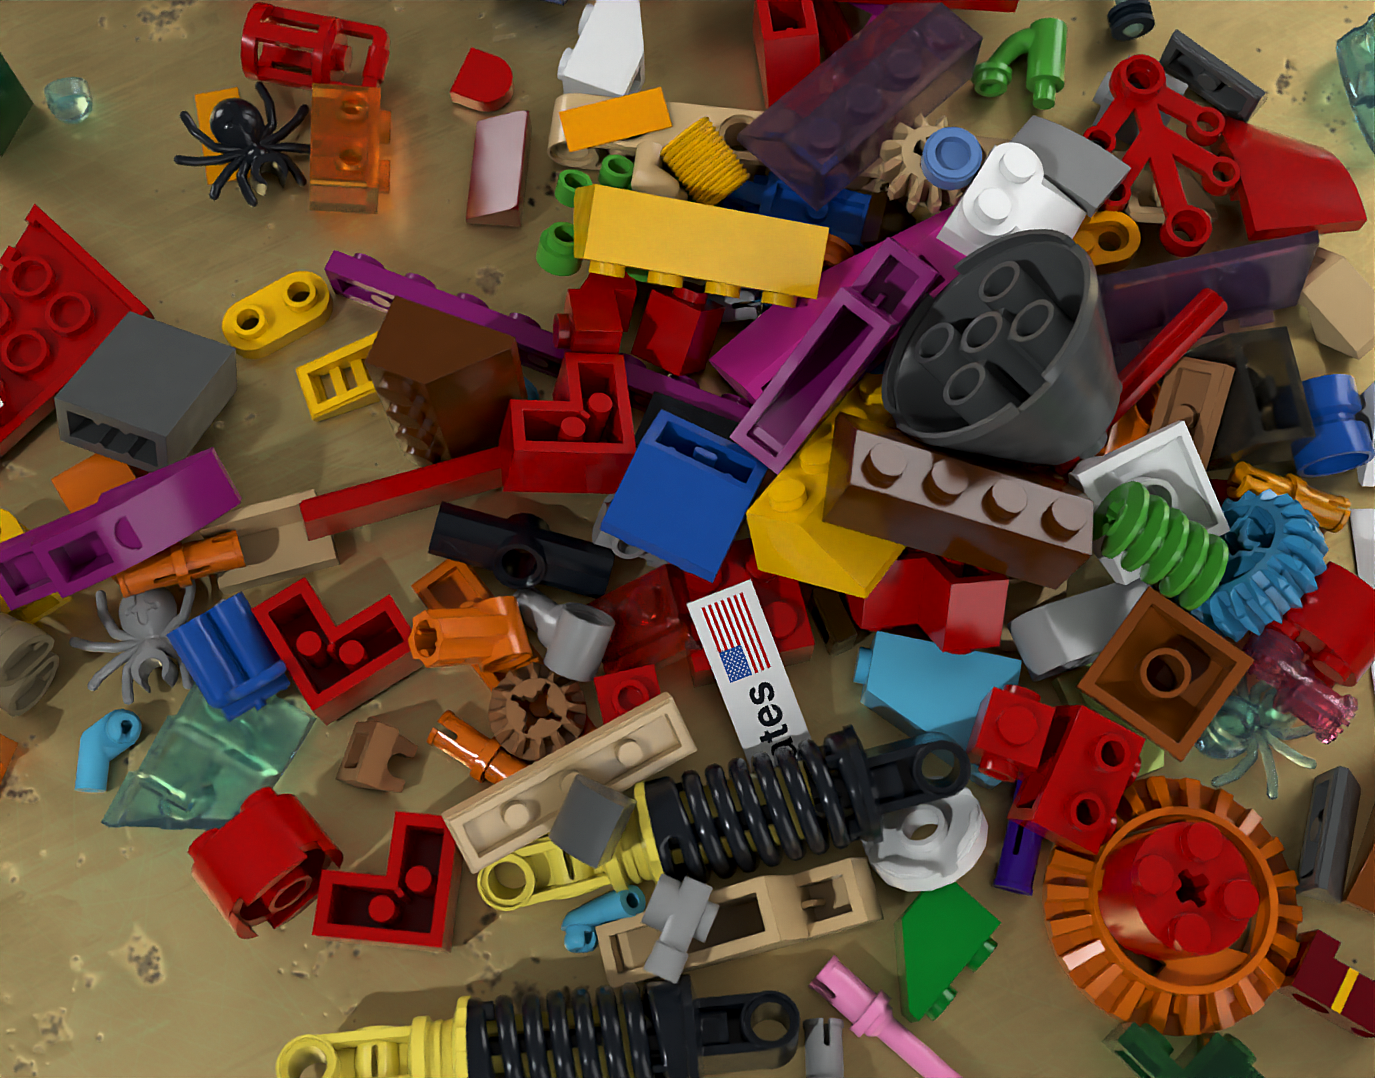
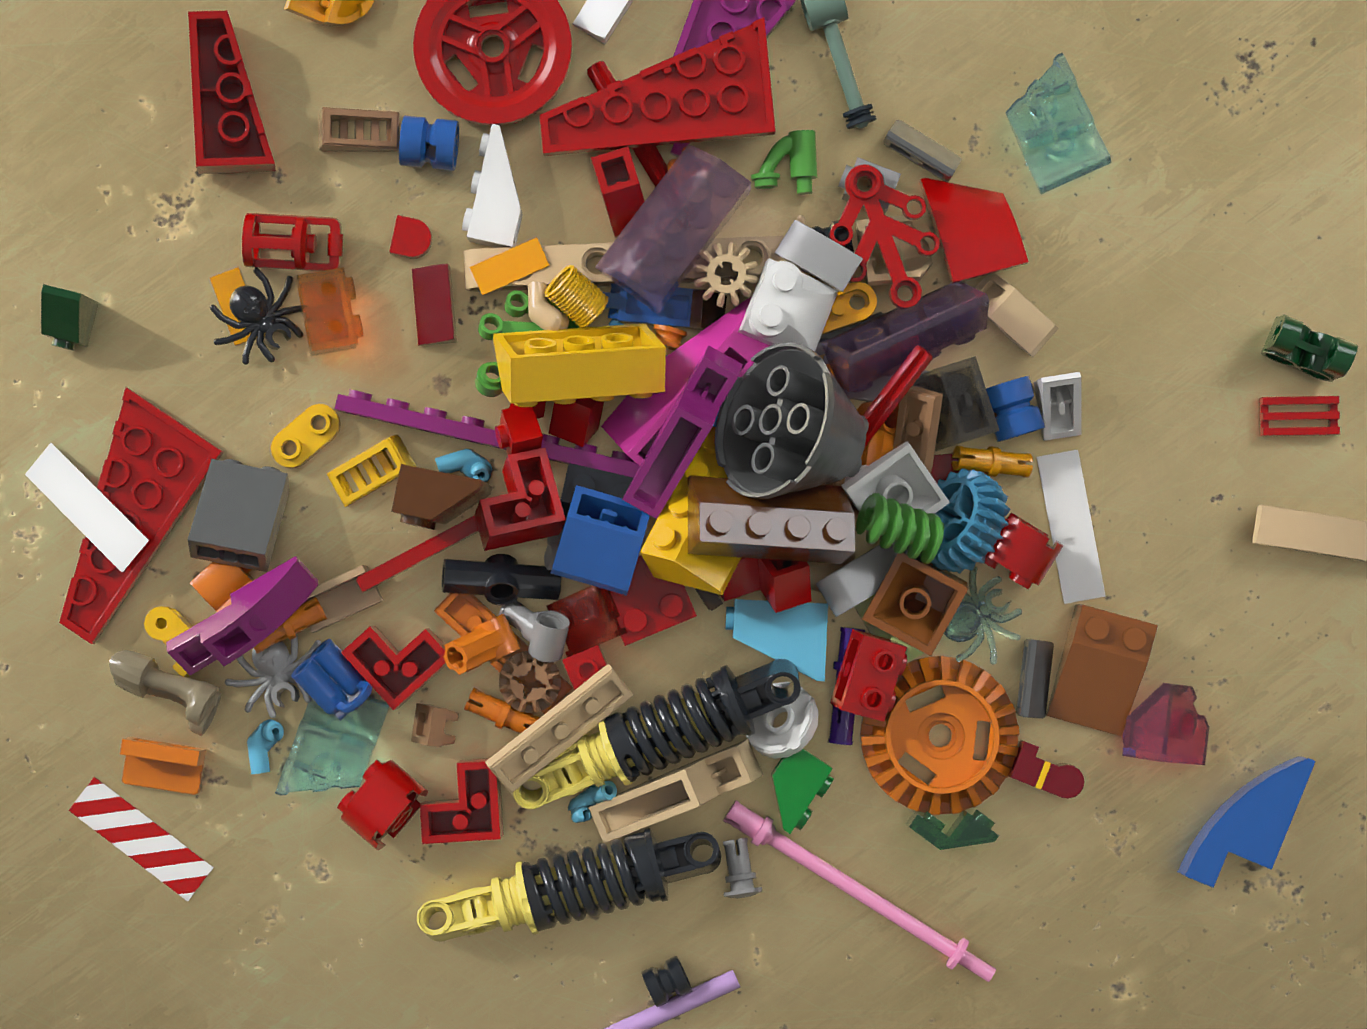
camera: 10 degrees left, 15 degrees up
clear light blue hinge [43,77,93,124] -> none
dark grey brick [549,774,637,869] -> none
light grey plate [641,873,719,984] -> none
white sticker [687,579,812,771] -> none
medium blue tile [921,127,982,190] -> none
red brick [965,685,1056,782] -> none
red brick [1098,822,1260,961] -> none
clear pink connector [1242,628,1358,745] -> none

